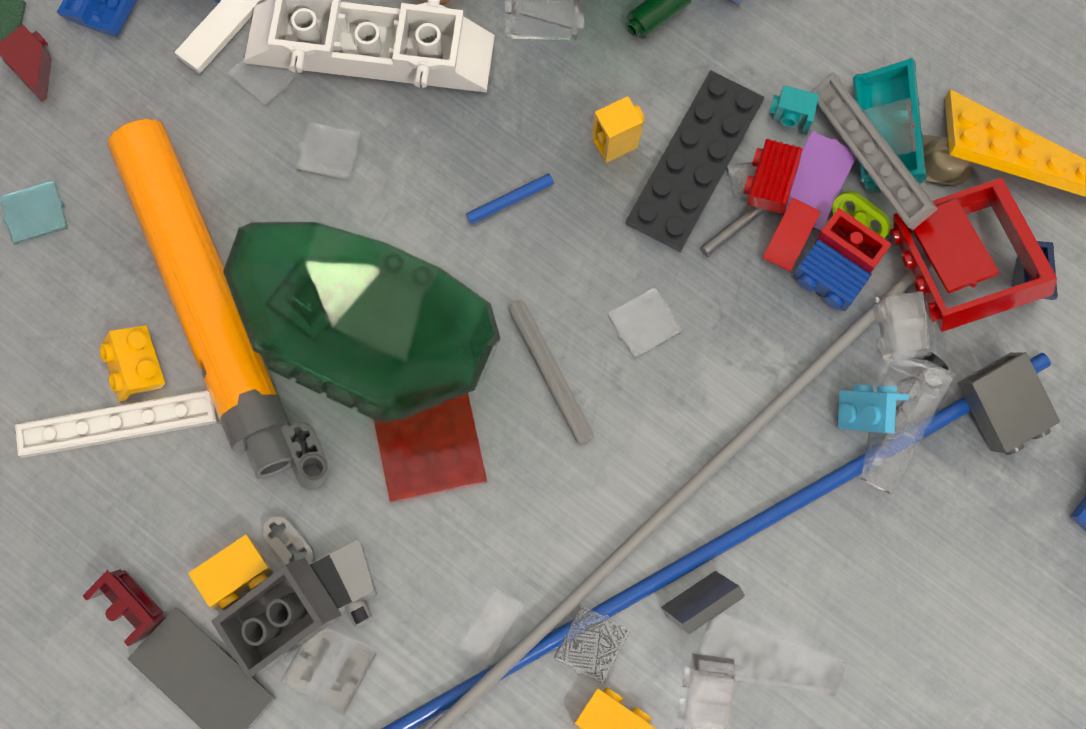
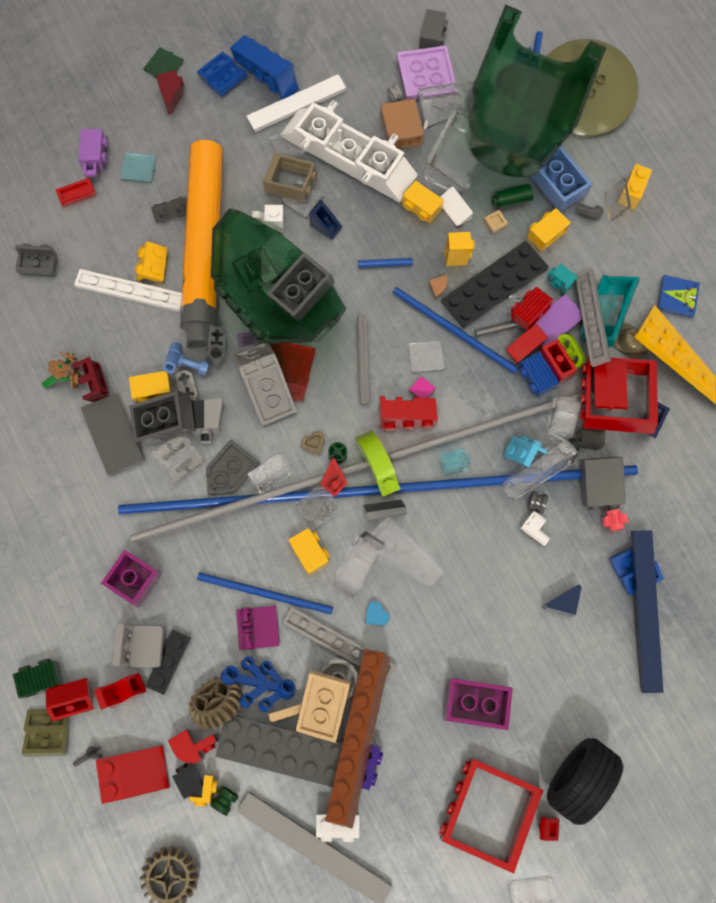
camera: 25 degrees right, 0 degrees up
none -> medium nougat plant [42,351,81,389]
none -> dark grey hinge [151,196,187,223]
none -> medium blue bar [163,342,209,376]
none -> dark grey tile [206,439,260,495]
none -> light grey bracket [233,341,297,426]
none -> clear purple tile [237,331,258,347]
none -> white brick [252,205,284,232]
none -> dark tan window [263,153,318,202]
none -> dark grey brick [267,252,335,323]
none -> dark tan tile [301,431,325,456]
none -> dark blue slope [309,200,342,239]
none -> red piece [320,458,348,497]
none -> dark green wheel [328,442,347,464]
none -> lime arch [354,430,400,497]
none -> red wedge [378,396,438,431]
none -> blue piece [393,287,518,373]
none -> yellow brick [402,180,444,224]
none -> dark pink tile [409,376,435,398]
none -> medium nougat tile [429,275,447,299]
none -> white slope [440,187,473,228]
none -> clear light blue brick [440,448,471,476]
none -> tan tile [483,210,508,234]
none -> white piece [520,511,551,546]
none -> yellow brick [527,208,571,252]
none -> dark grey wheel [527,491,548,513]
none -> dark blue slope [542,584,582,617]
none -> clear smoke brick [575,424,605,450]
none -> coral gear [602,509,628,532]
none -> blue tile [657,275,700,318]

